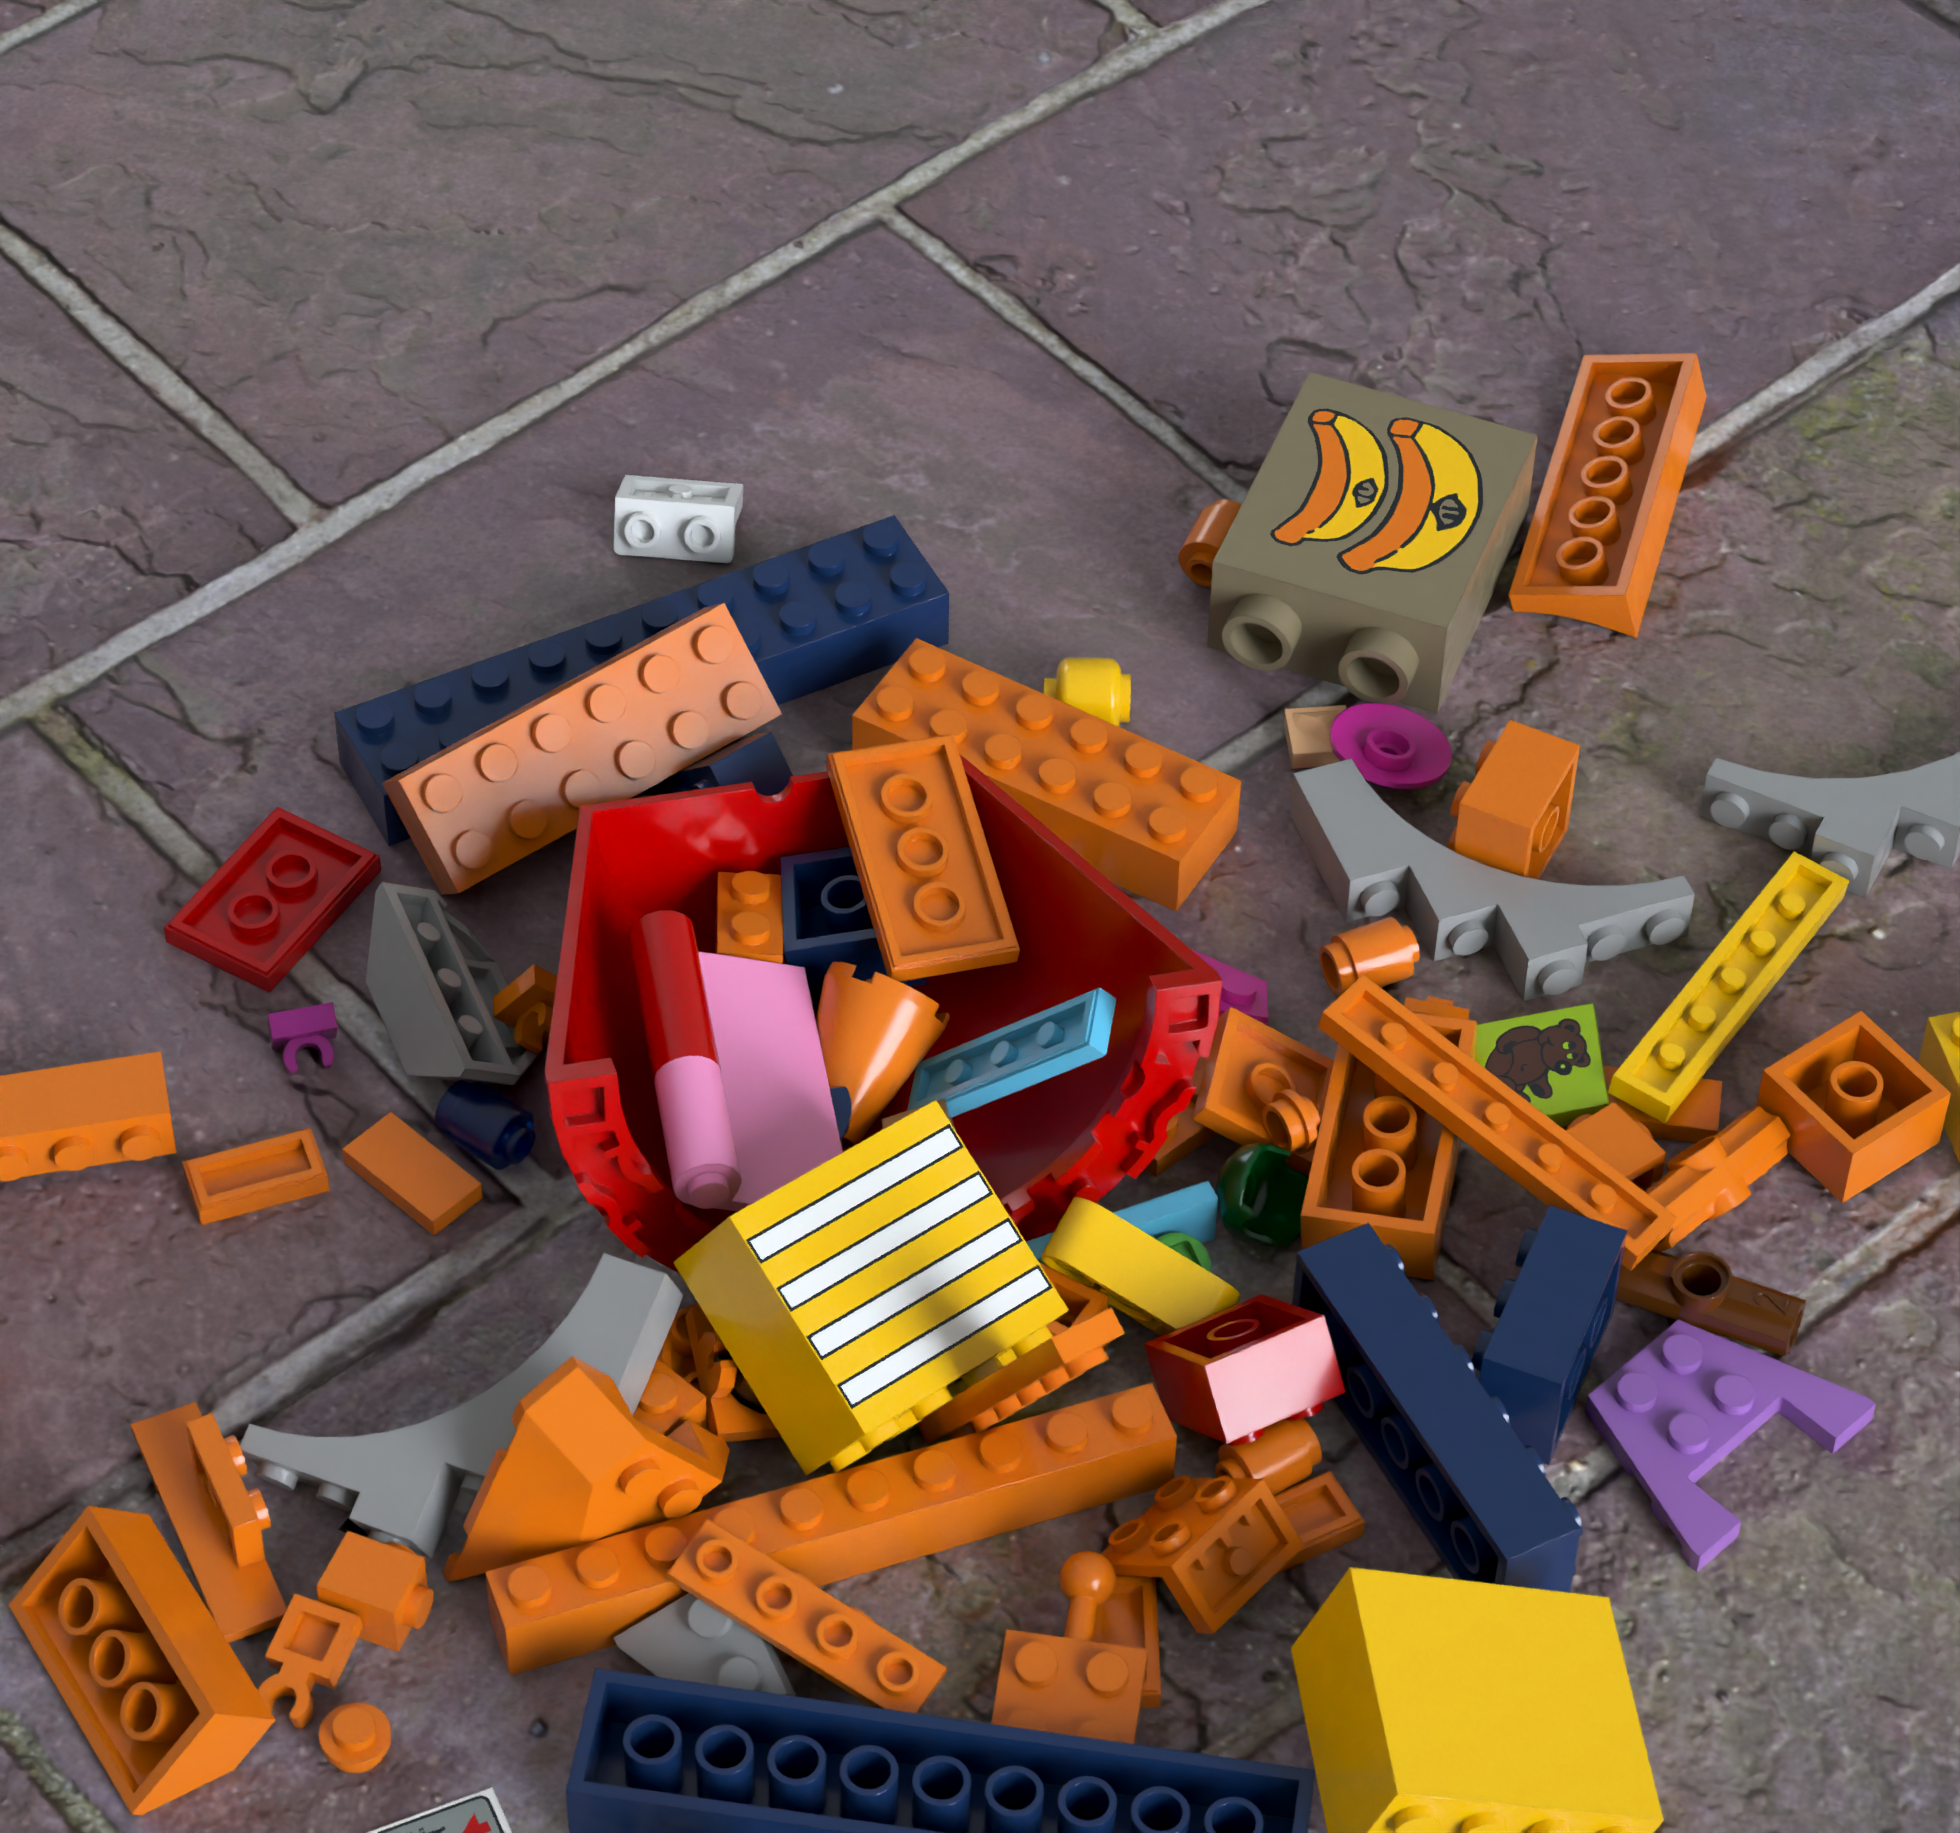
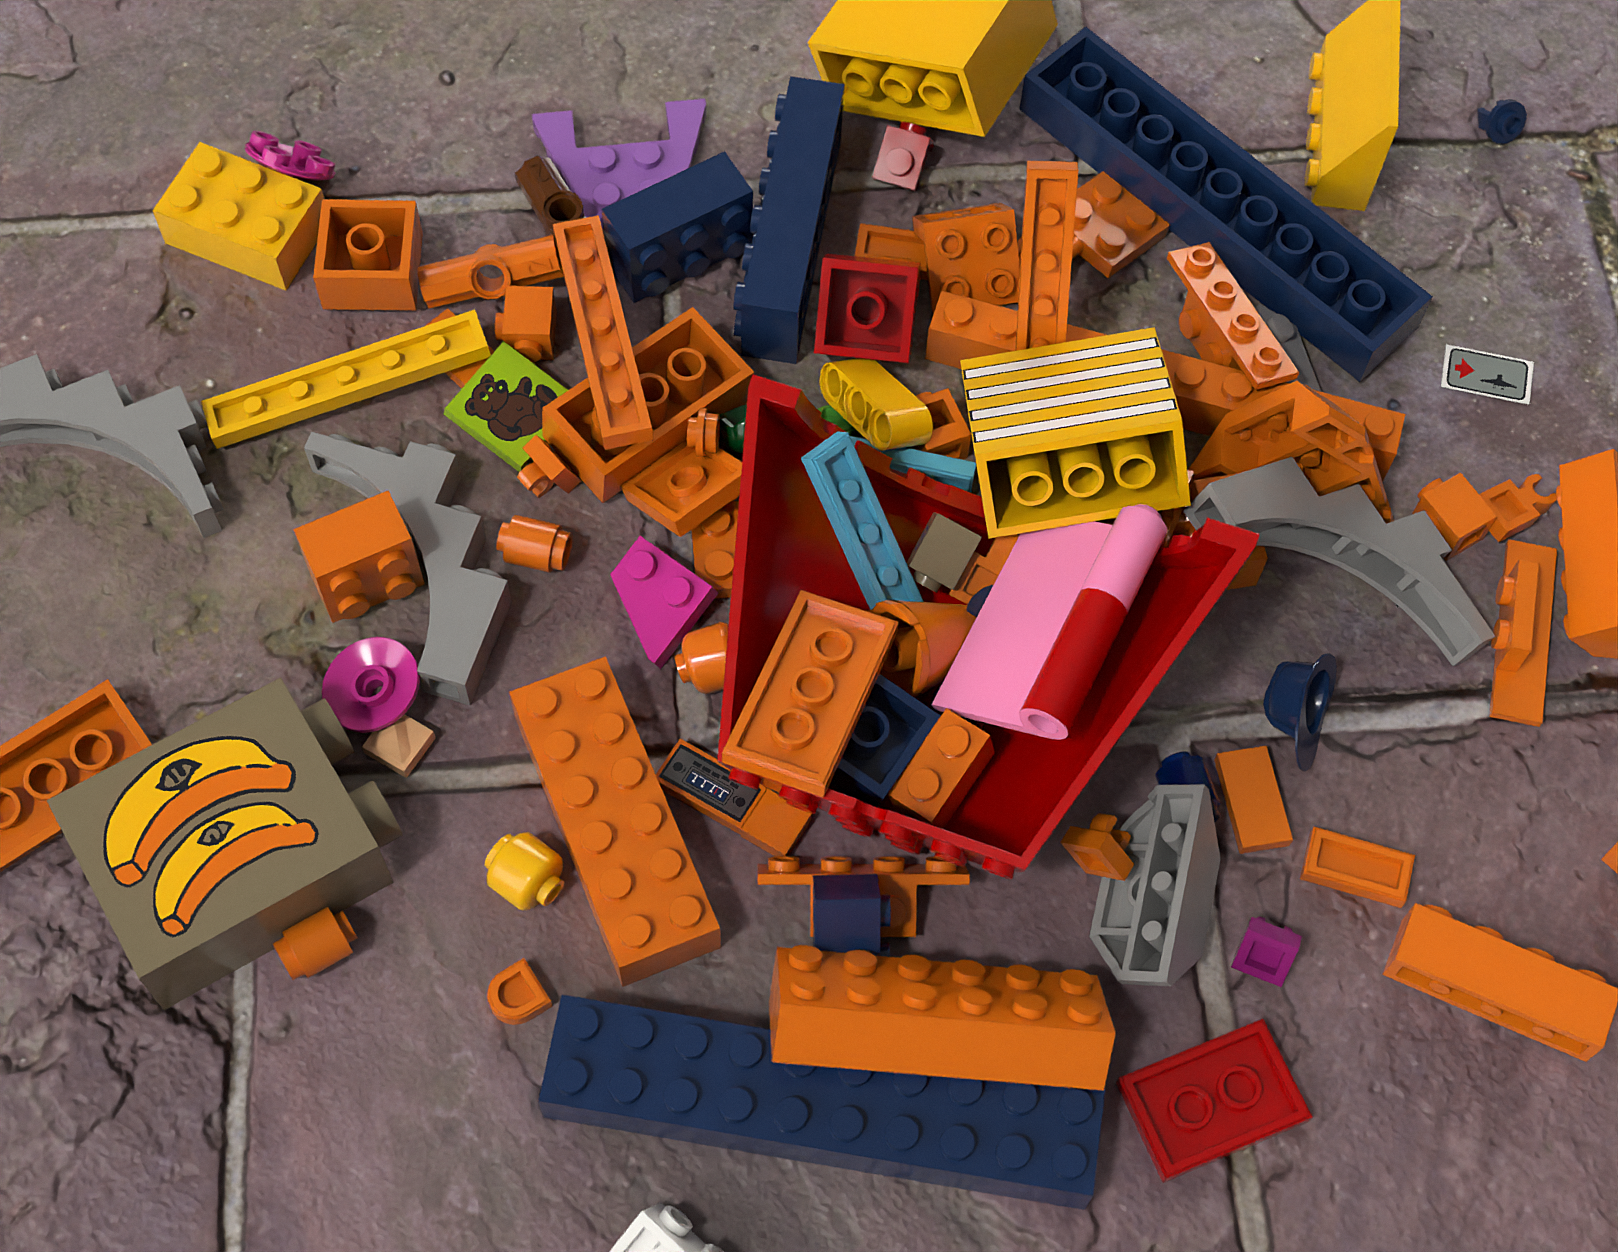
camera: 145 degrees left, 15 degrees up
orange plate [319,1702,392,1773] -> none
none -> orange tile [487,958,553,1025]
none -> dark blue piece [1263,653,1337,772]

